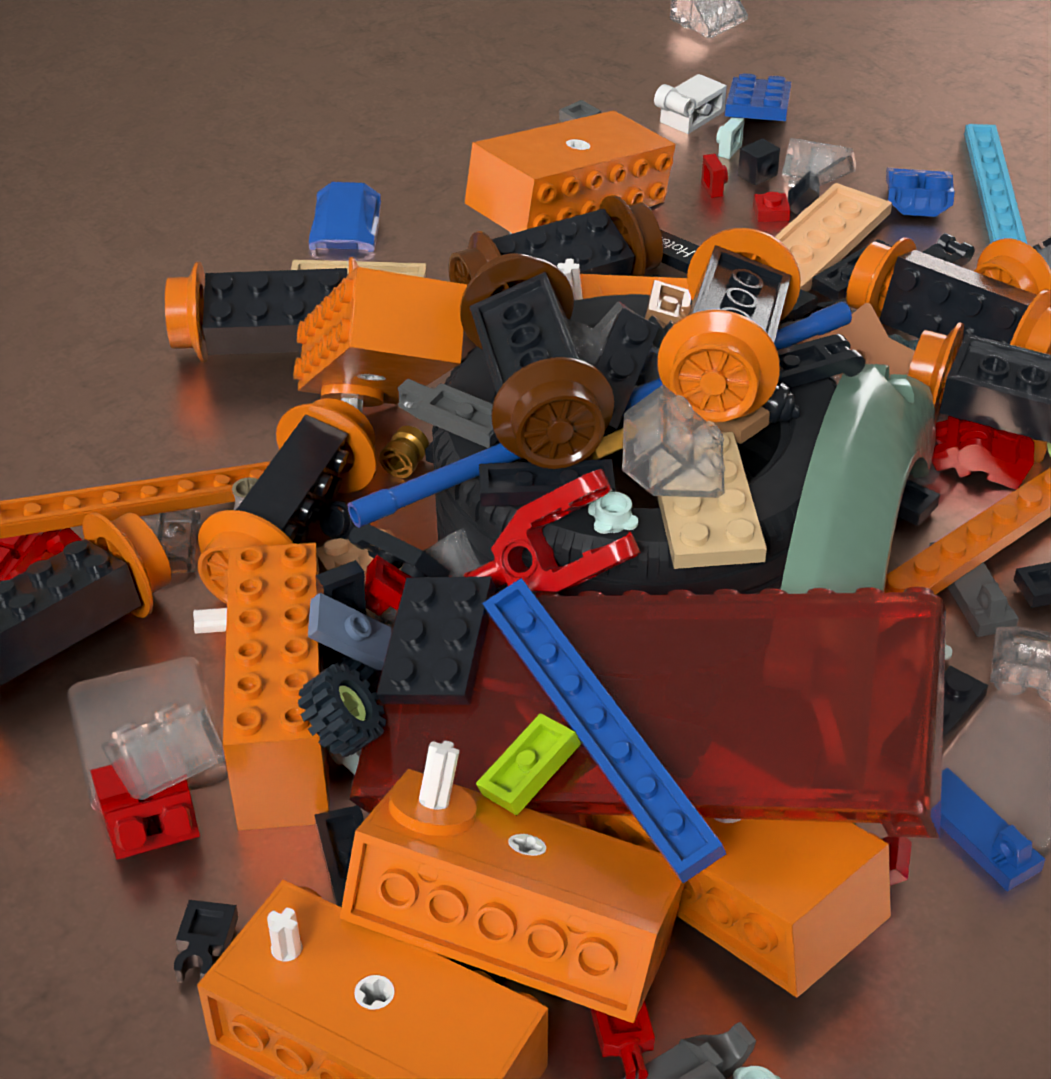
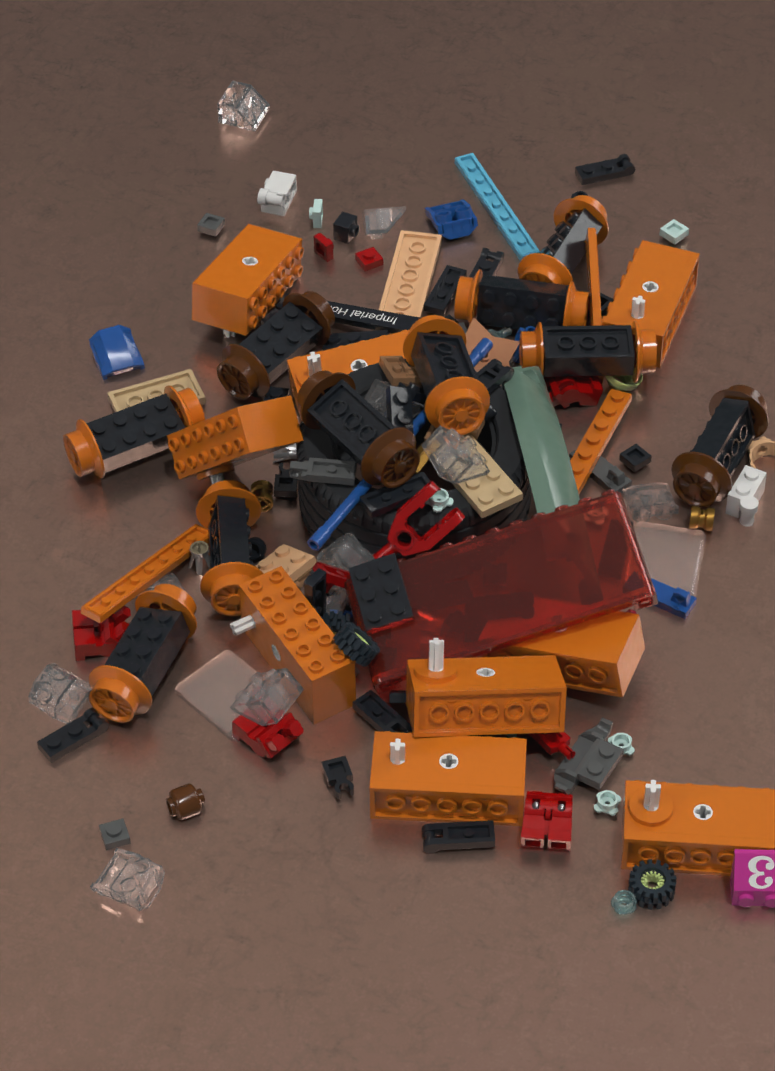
camera: 25 degrees left, 5 degrees up
sand blue plate [308,593,391,671] -> none
black plate [349,524,451,578] -> none
lime plate [476,713,581,816] -> none
blue plate [482,578,726,883] -> none
blue plate [725,73,791,121] -> none
black plate [788,171,820,215] -> none

